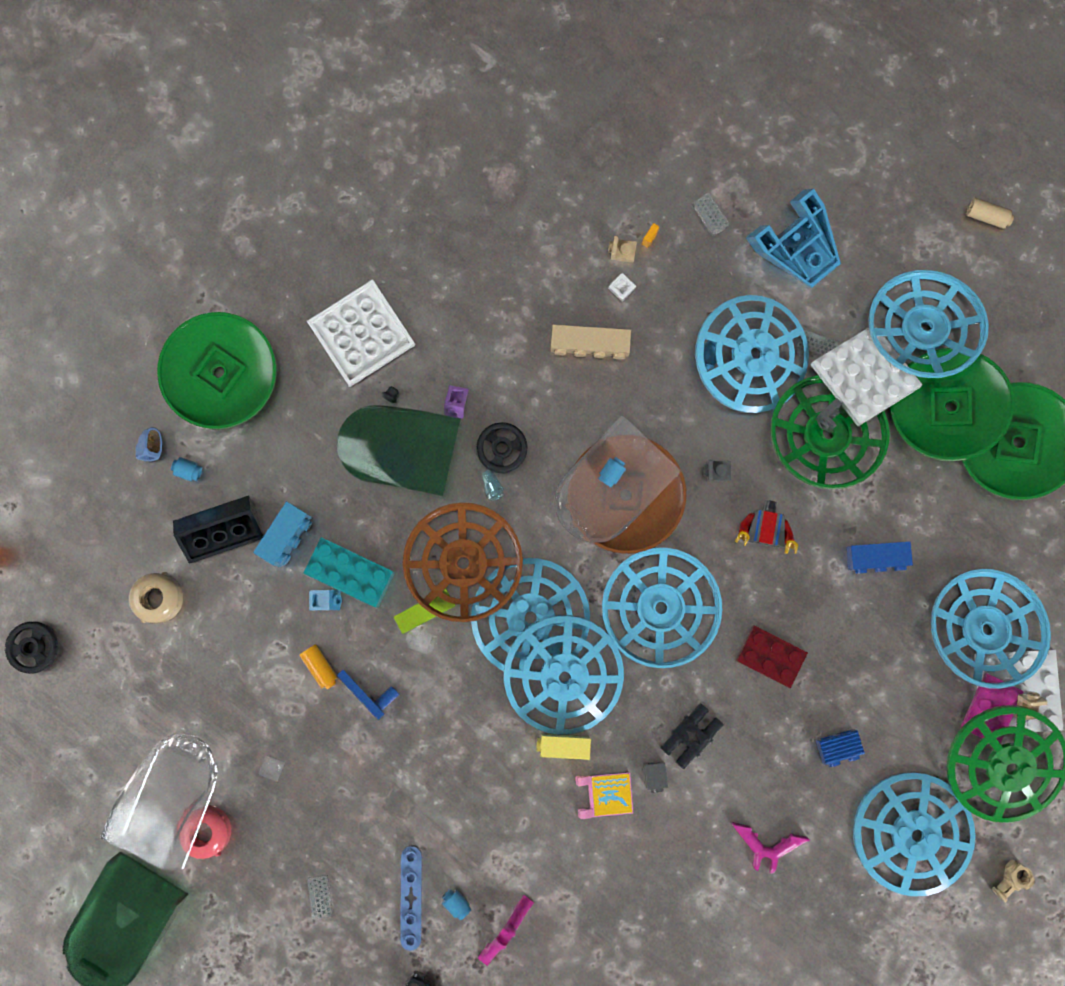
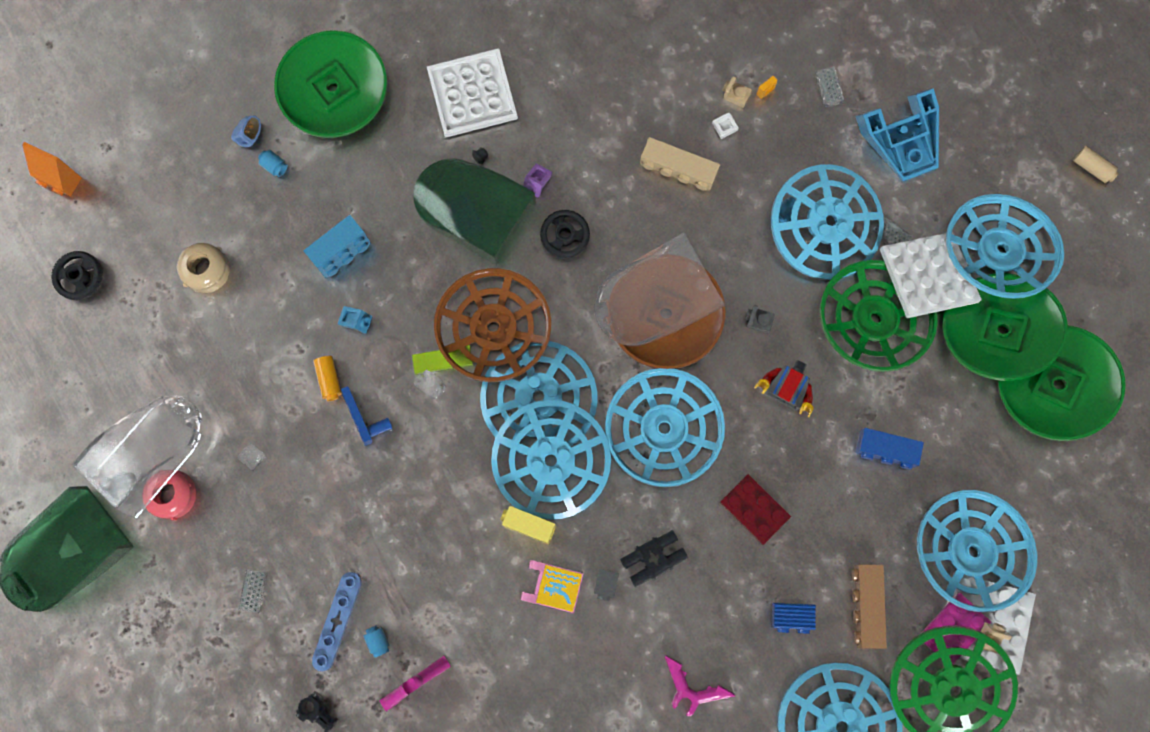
camera: 25 degrees right, 5 degrees down
black slope [173,495,264,564] -> none
teal brick [303,537,395,608] -> none
clear light blue cone [482,470,504,501] -> none
dark azure brick [598,457,626,487] -> none
dark grey bracket [816,398,842,433] -> none
none -> medium nougat brick [852,565,887,649]

